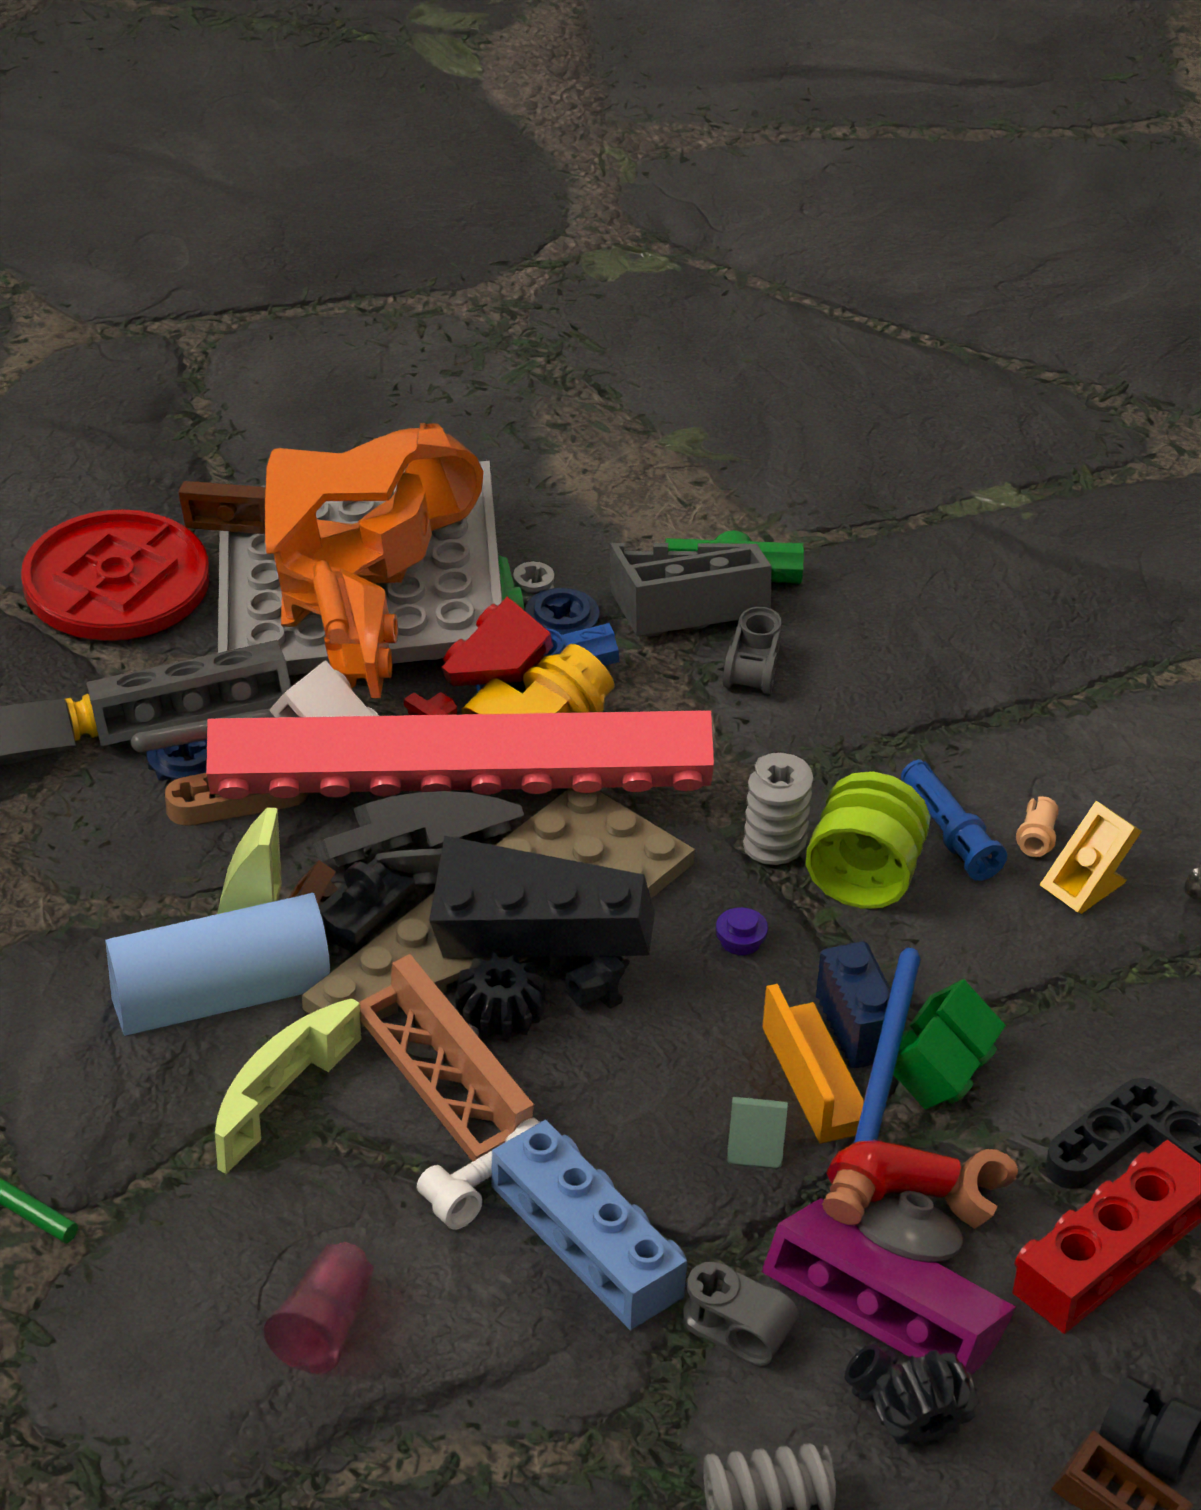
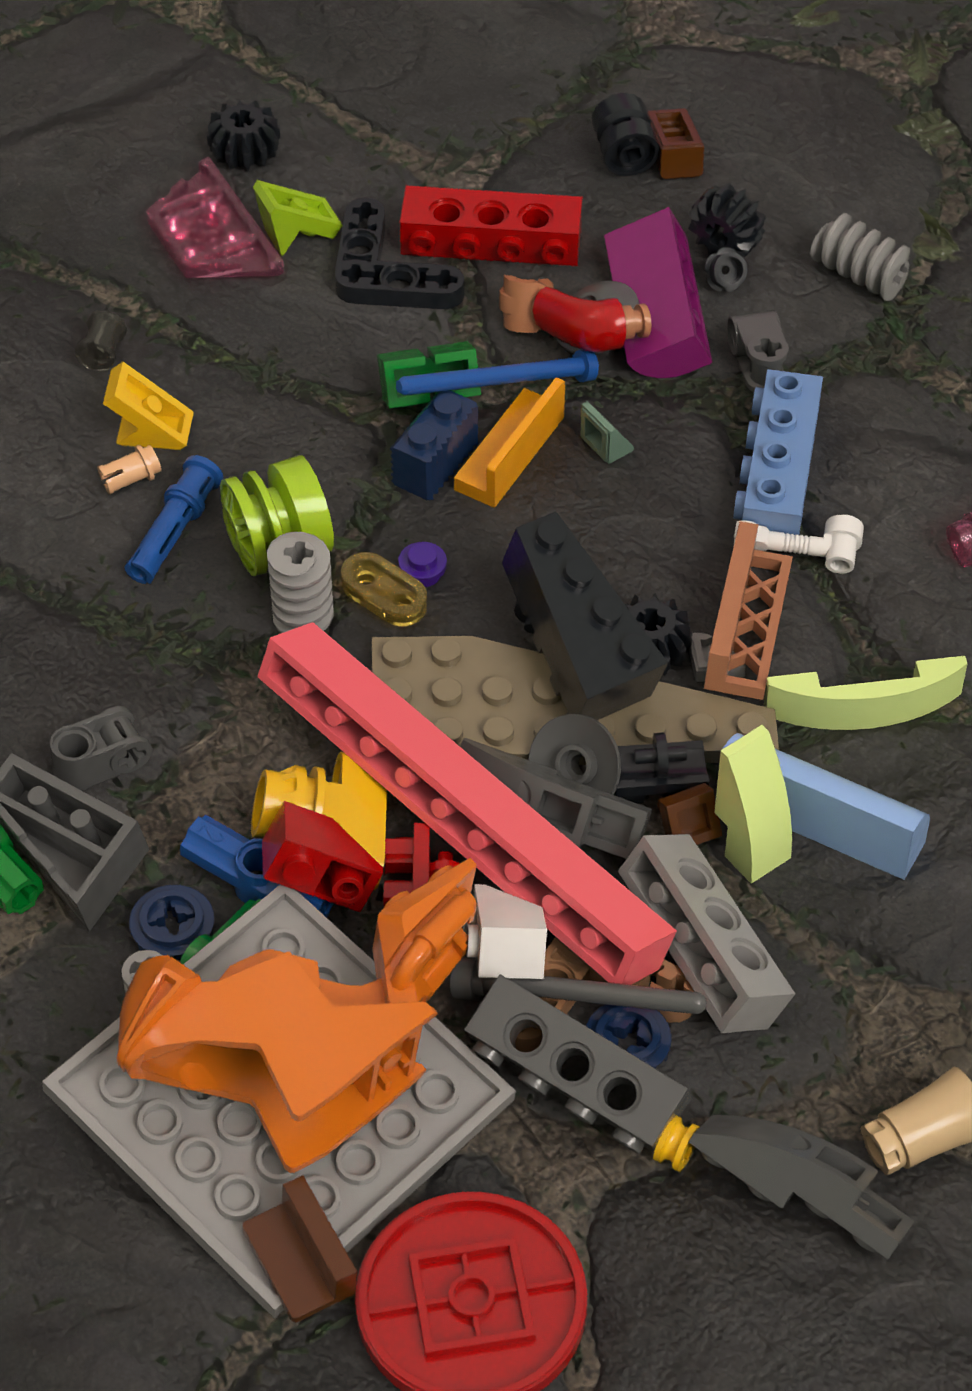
camera: 130 degrees left, 10 degrees up
none -> clear yellow plate [341,552,427,626]
none -> light grey brick [618,834,795,1033]

